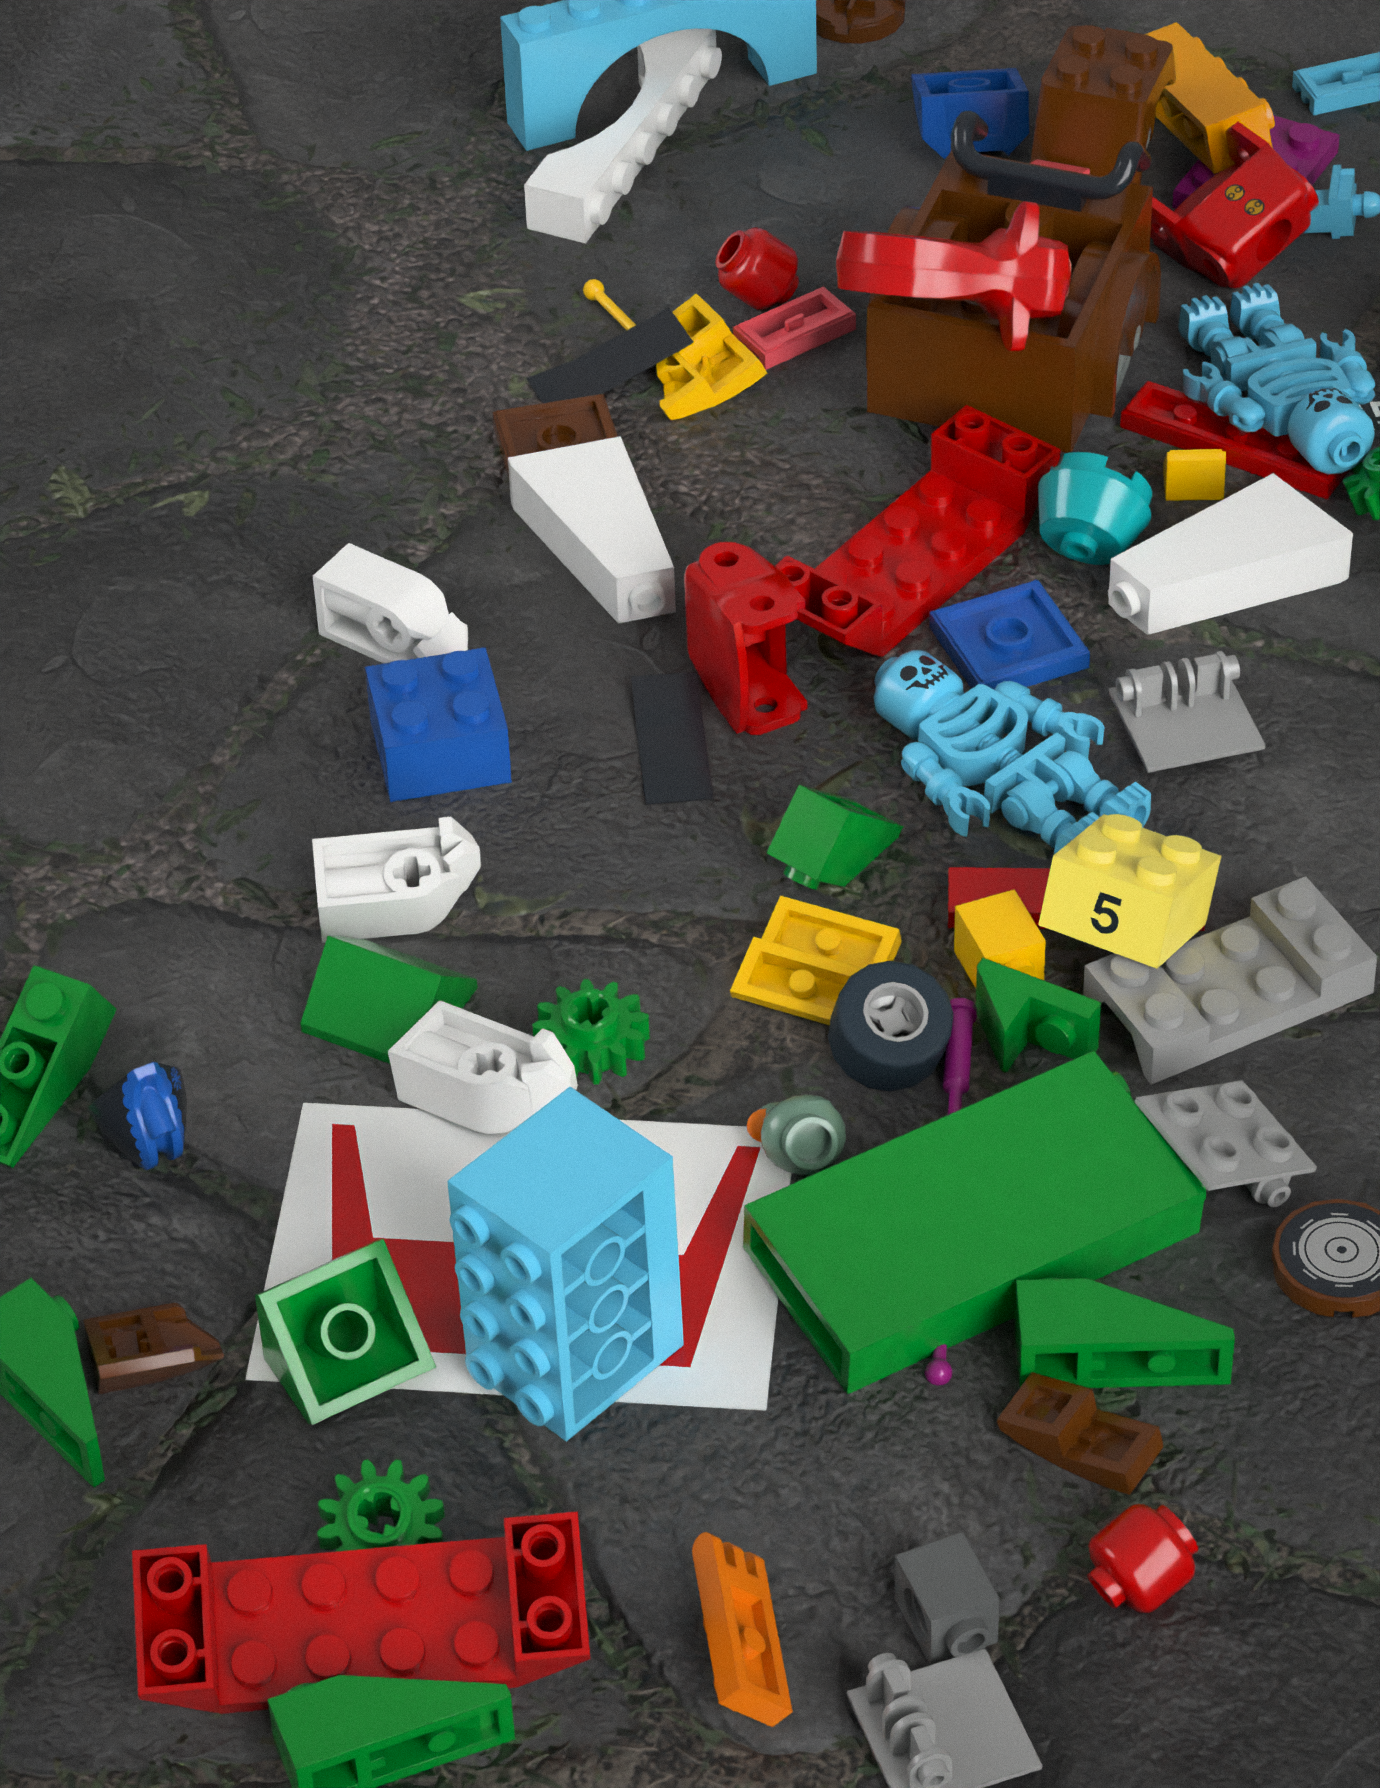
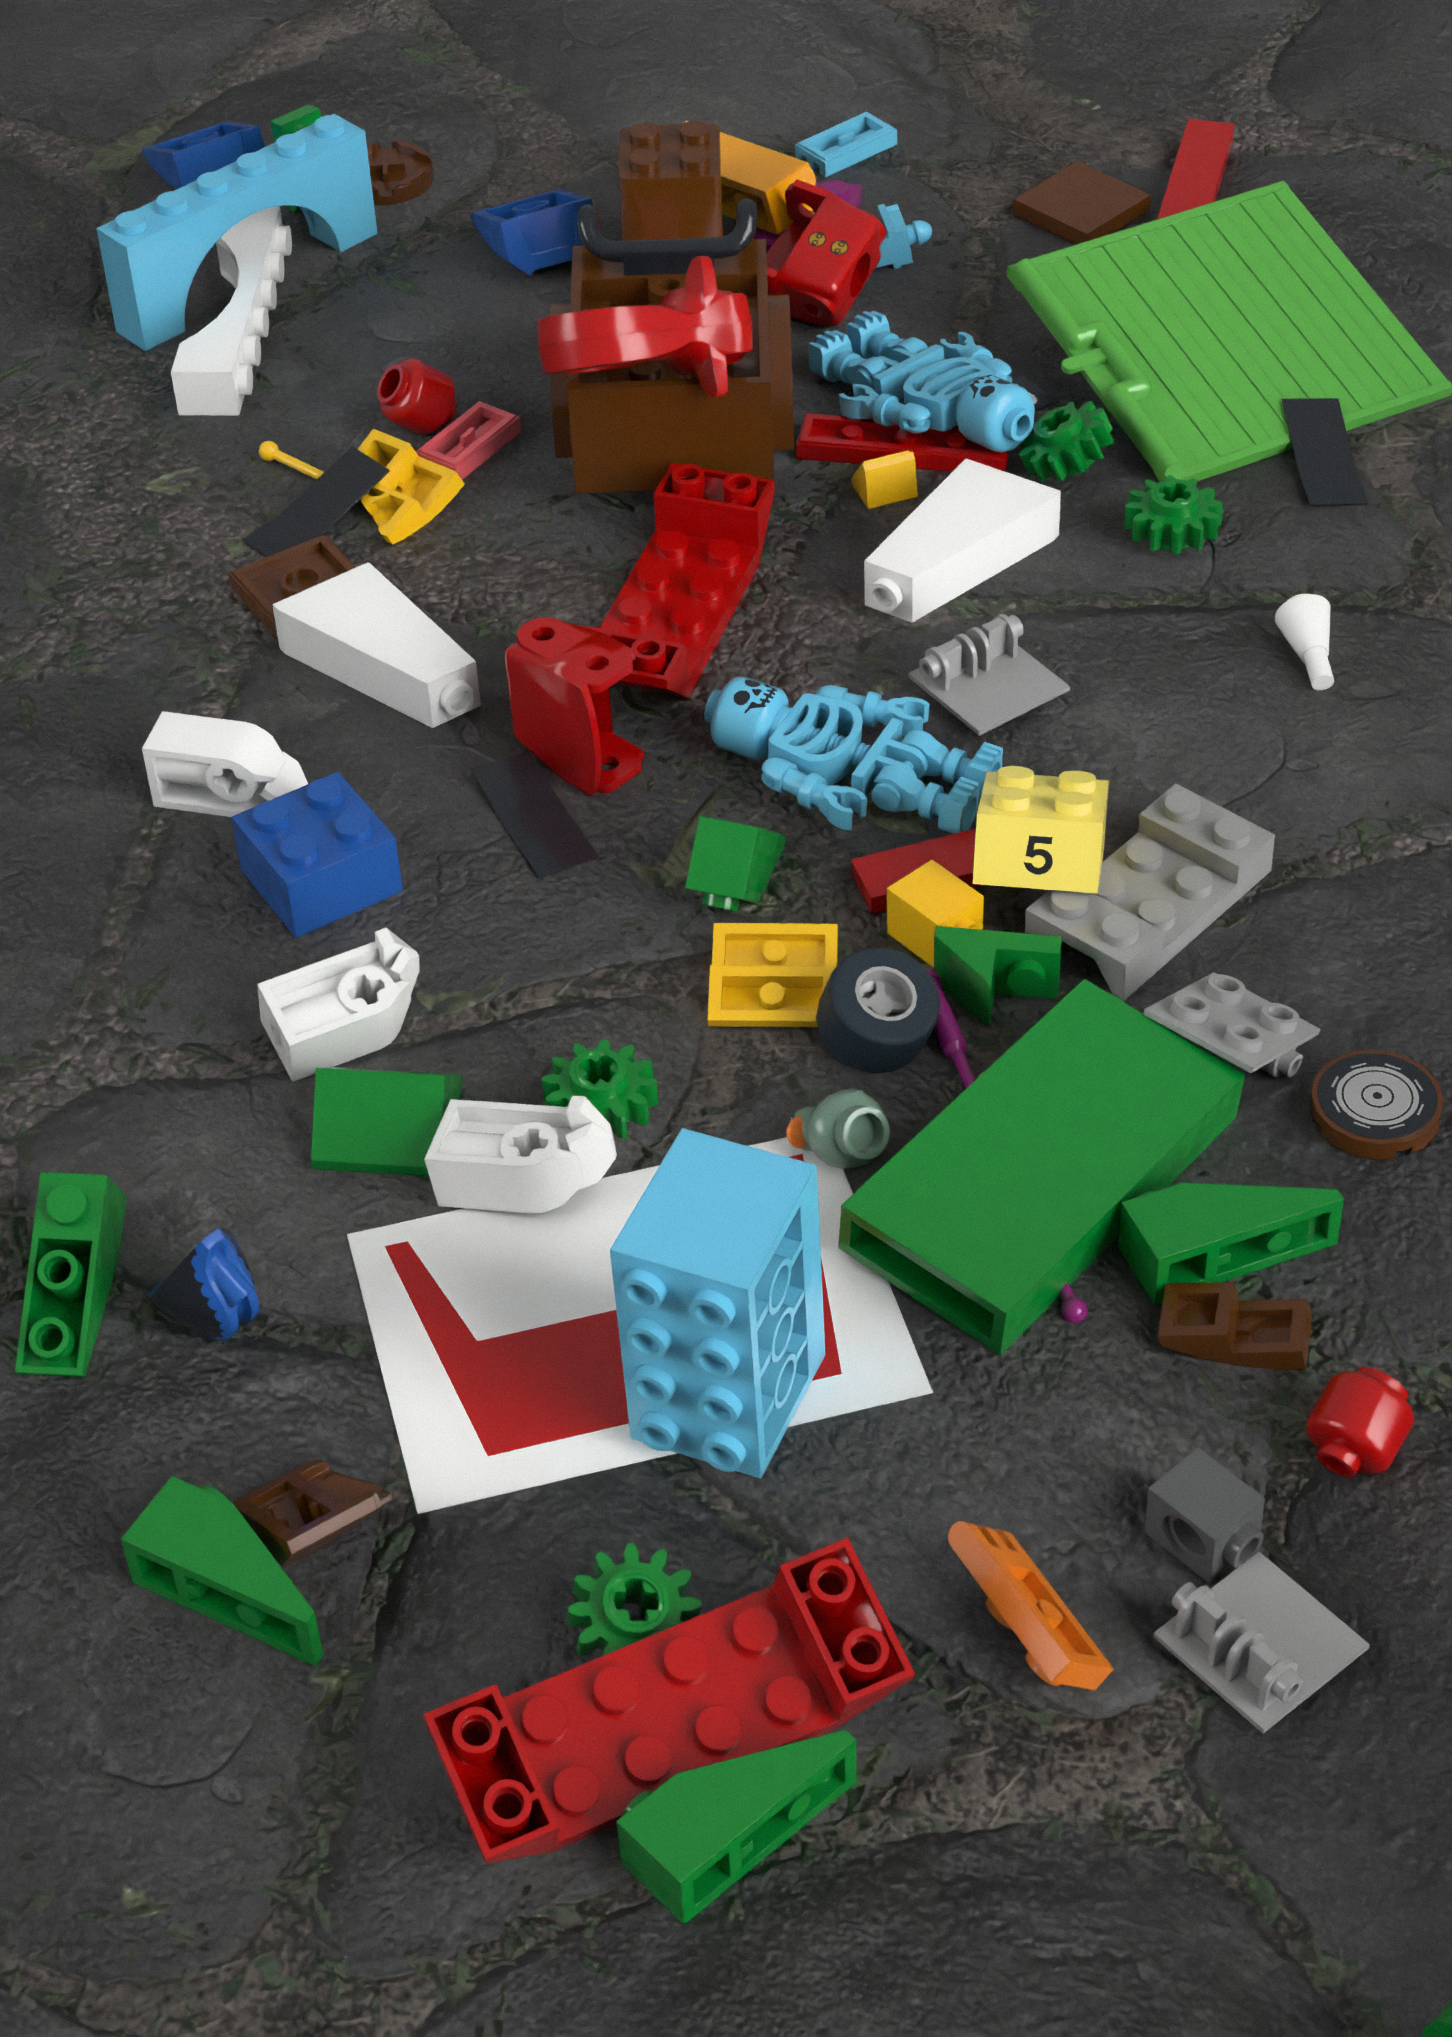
camera: 20 degrees left, 0 degrees up
green slope [255,1239,436,1425] -> none
blue tile [929,580,1090,690] -> none
teal cone [1038,452,1153,565] -> none

